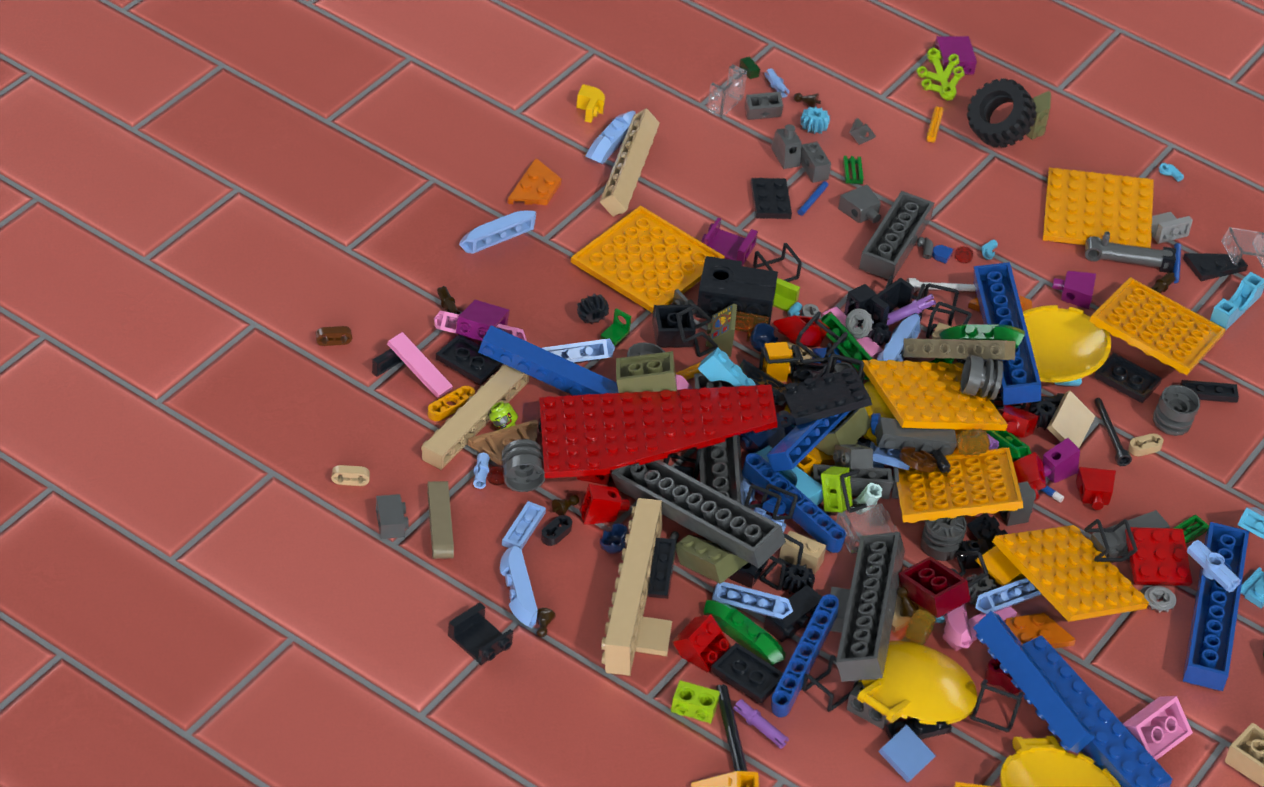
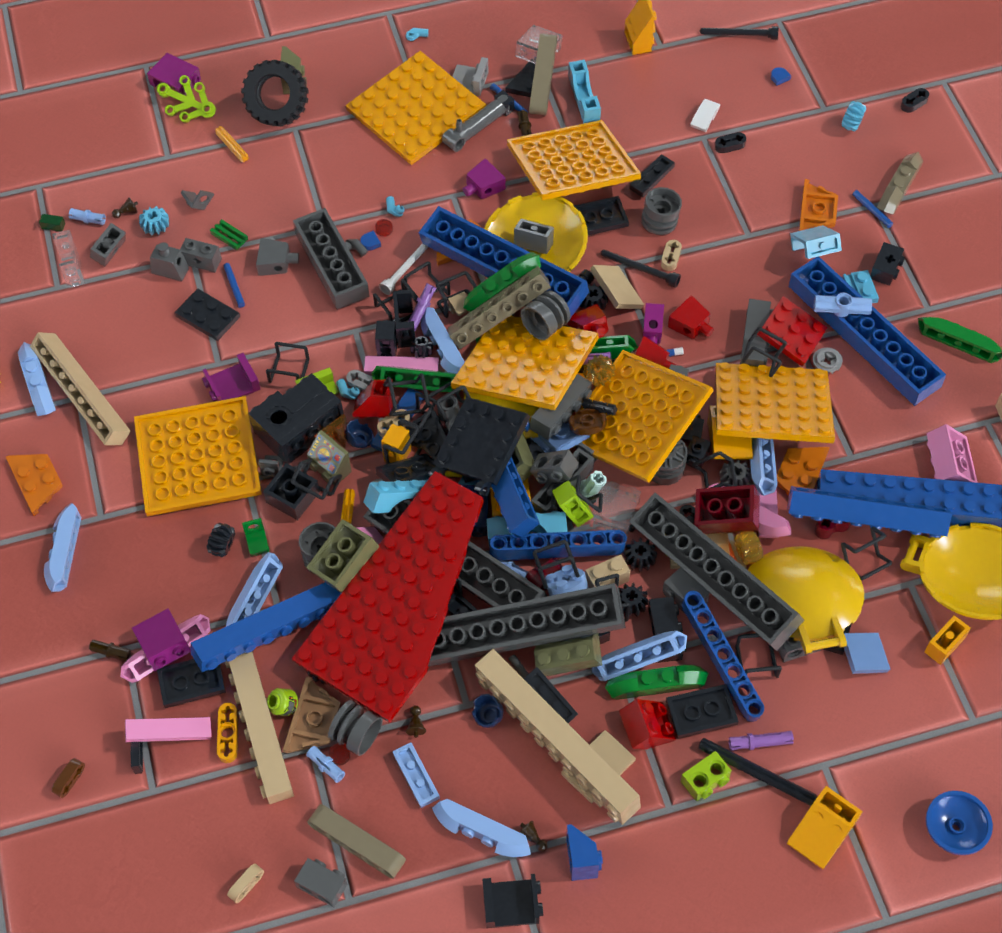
camera: 45 degrees left, 15 degrees up
black beam [541,515,573,546] -> none
red torso [580,484,630,525] -> none
blue tile [762,497,787,514] -> none
light grey gear [846,309,874,338] -> none
dark brown piece [897,587,919,617] -> none
green tile [1173,514,1209,544] -> none
none -> dark grey brick [514,219,554,254]
none -> dark tan beam [529,33,557,115]
none -> blue slope [566,824,603,881]
none -> black gear [623,537,657,572]

